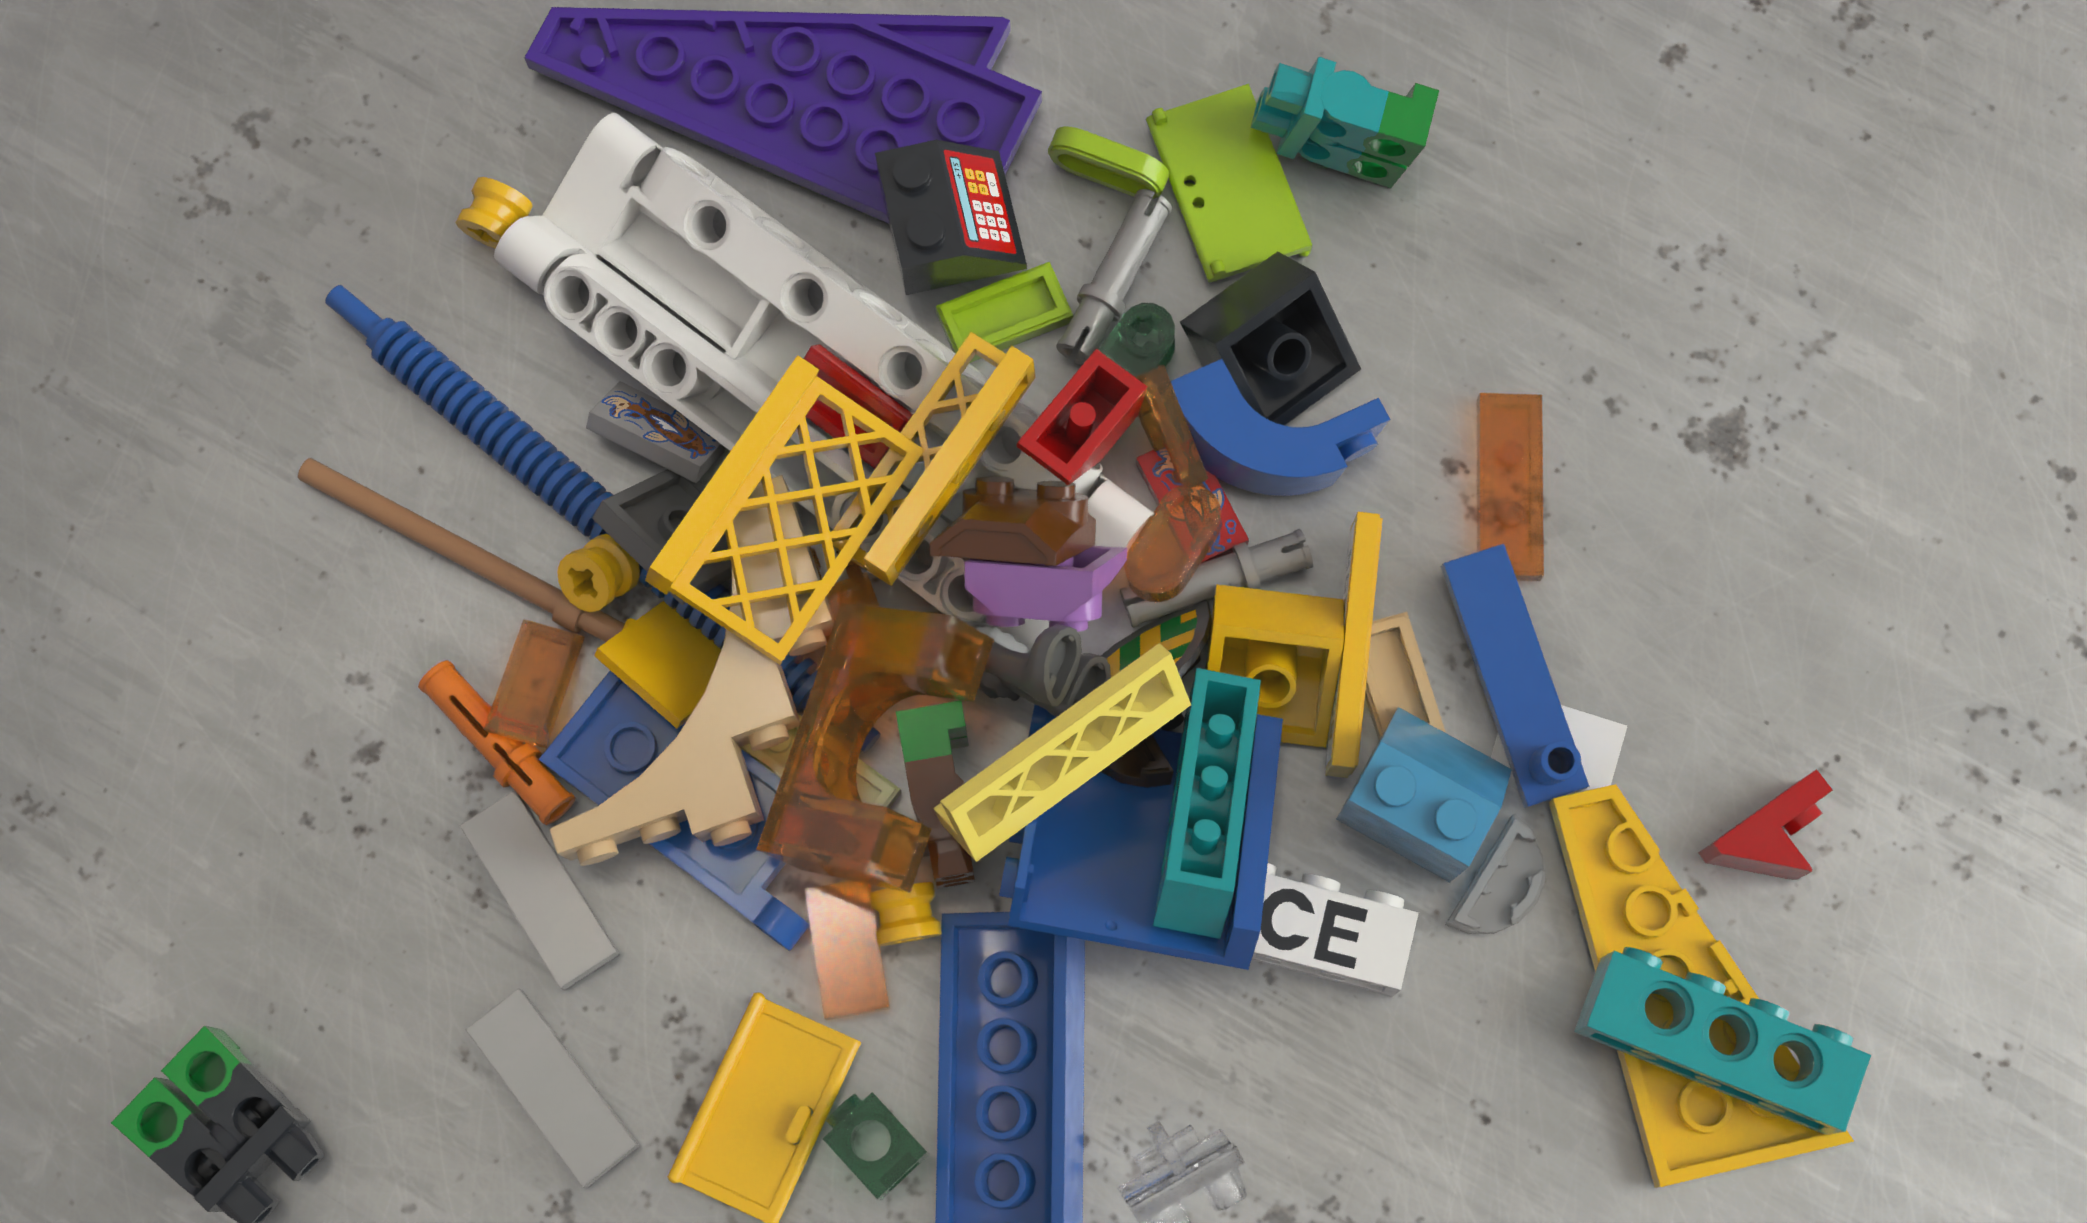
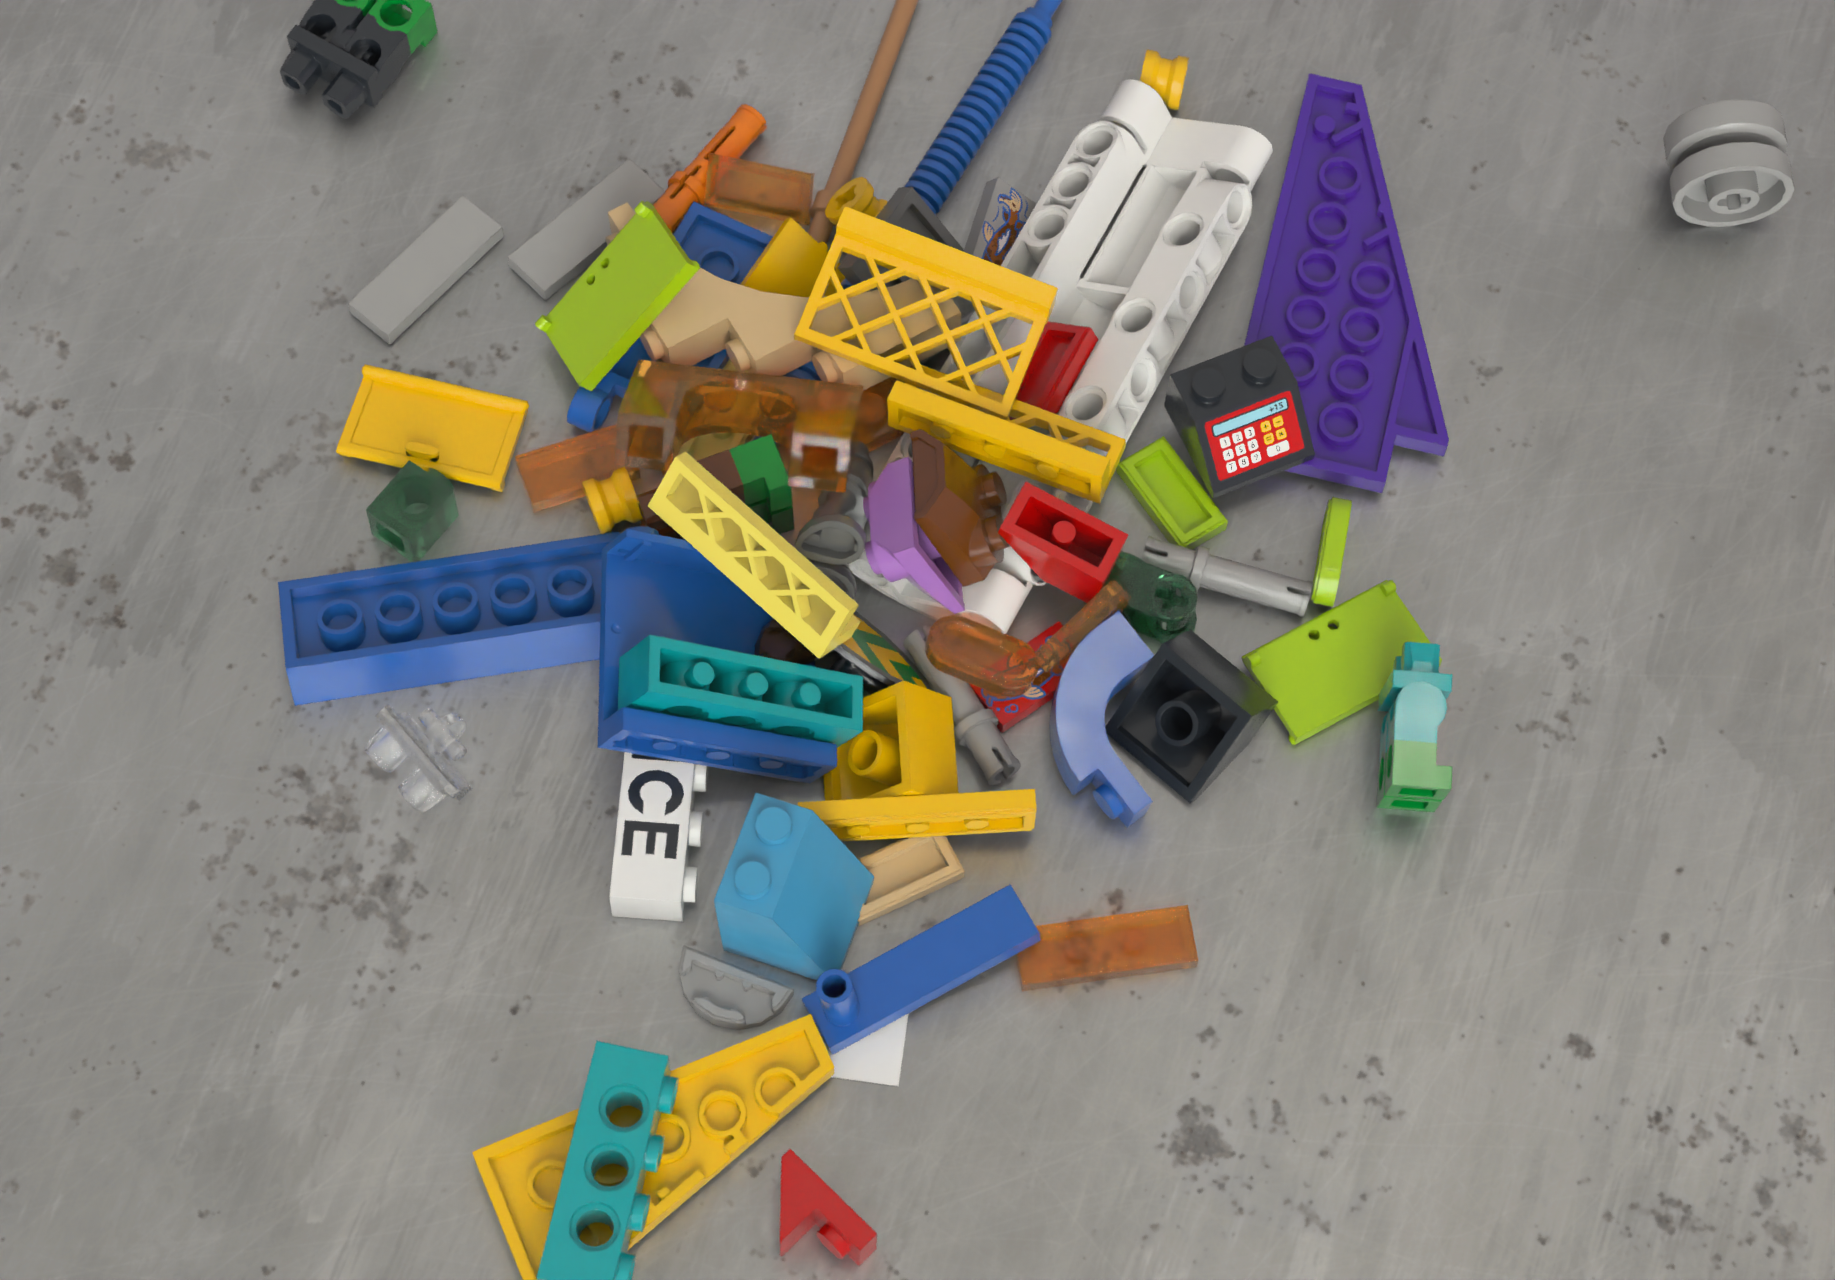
camera: 75 degrees right, 10 degrees down
none -> lime door [535,201,700,391]

